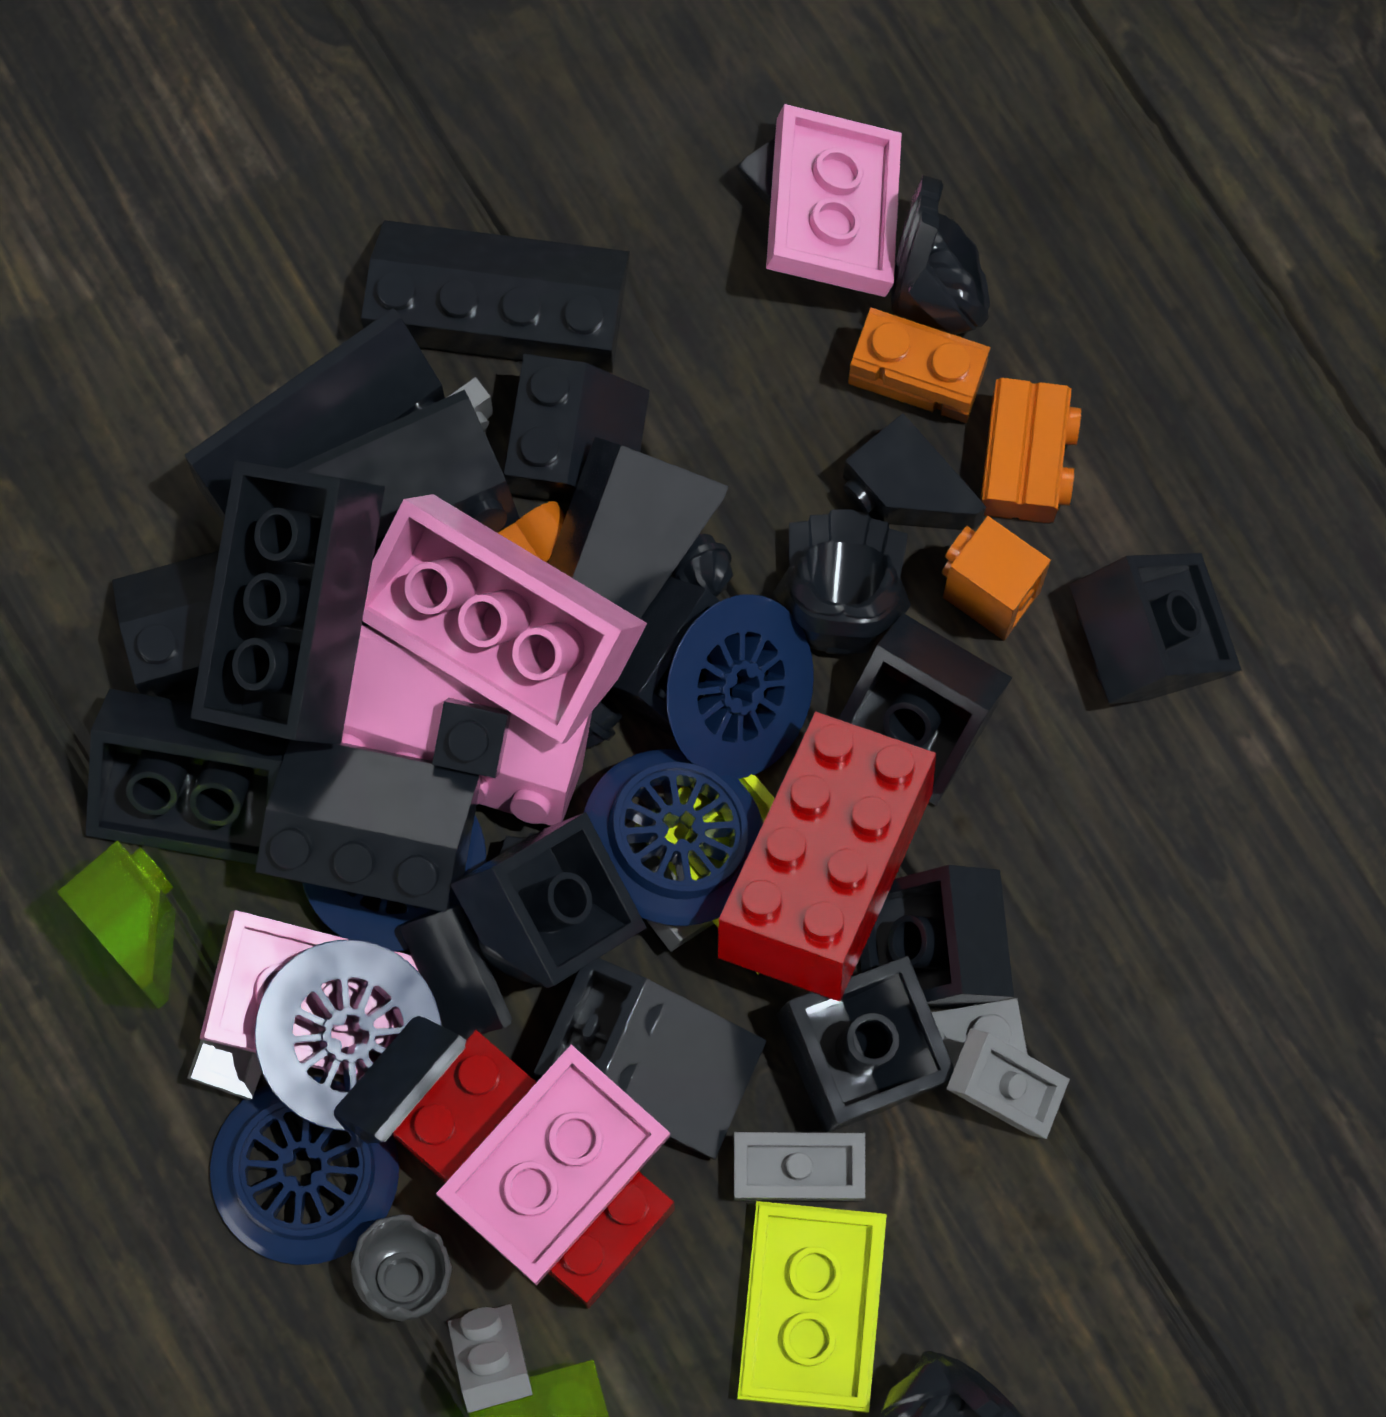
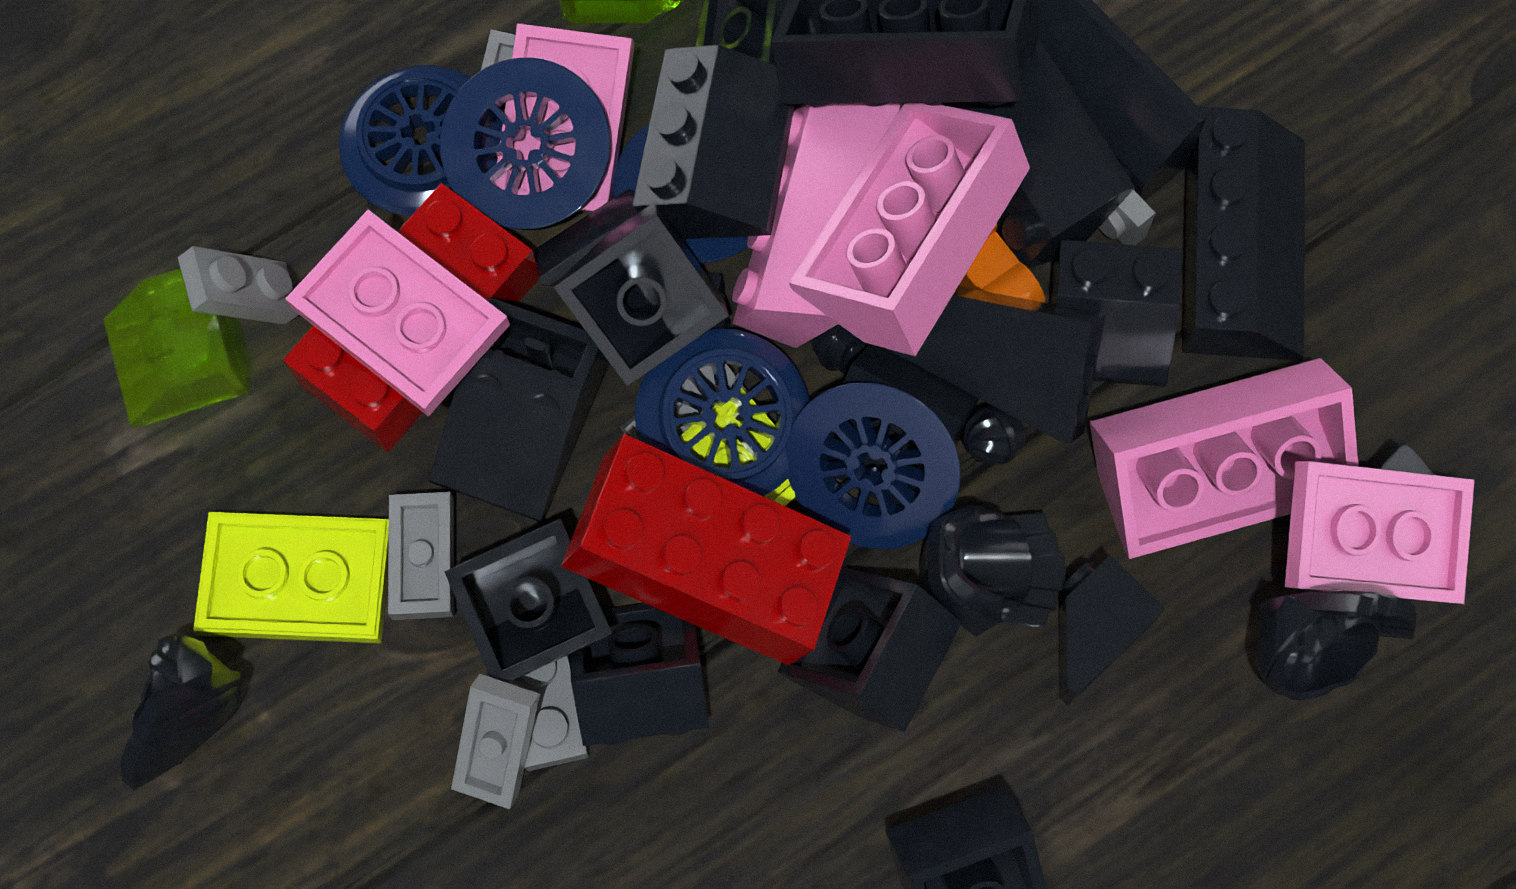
camera: 90 degrees right, 5 degrees down
black slope [334,1016,466,1144] -> none
dark grey hair [351,1214,452,1322] -> none
black plate [432,698,511,778] -> none
orange brick [848,308,991,423] -> none
orange brick [942,516,1051,641] -> none
orange brick [980,378,1081,523] -> none
none -> bright pink slope [1090,358,1358,559]

